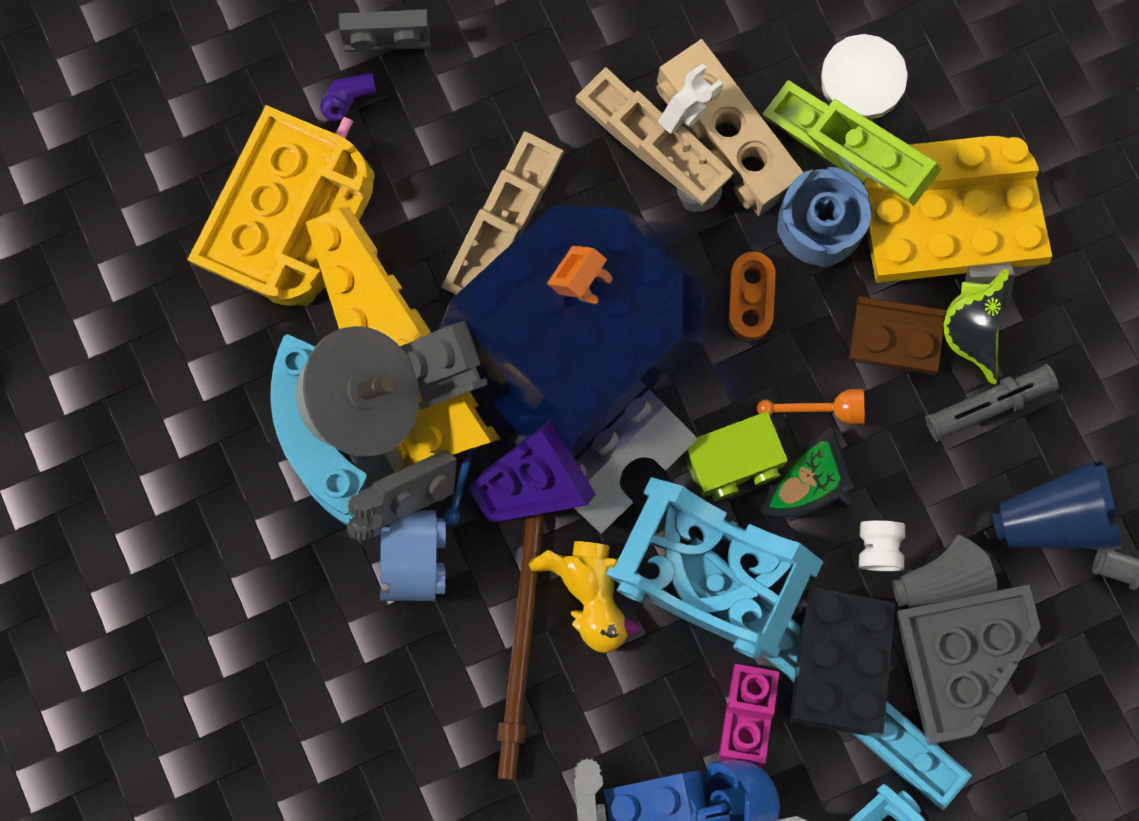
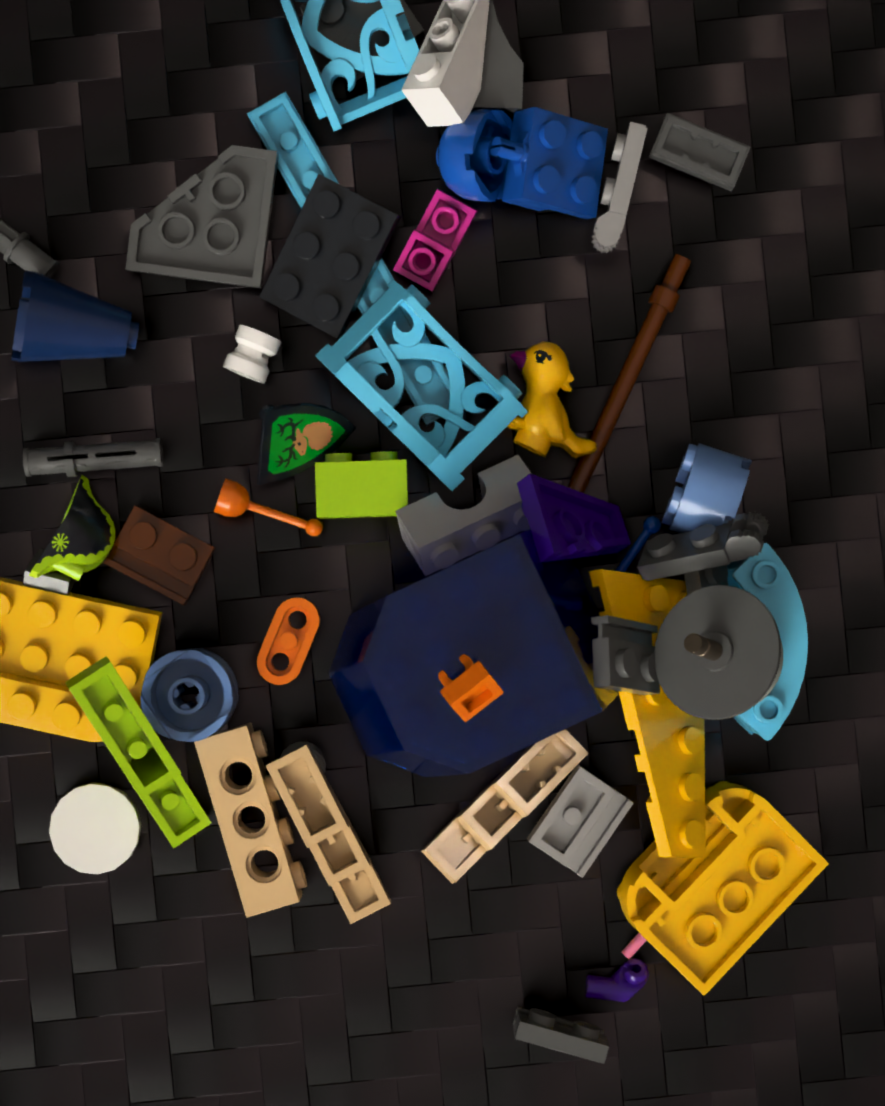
camera: 160 degrees left, 10 degrees up
white plate [658,64,723,134] -> none
dark grey piece [892,535,997,607] -> none
none -> light grey plate [527,764,634,878]

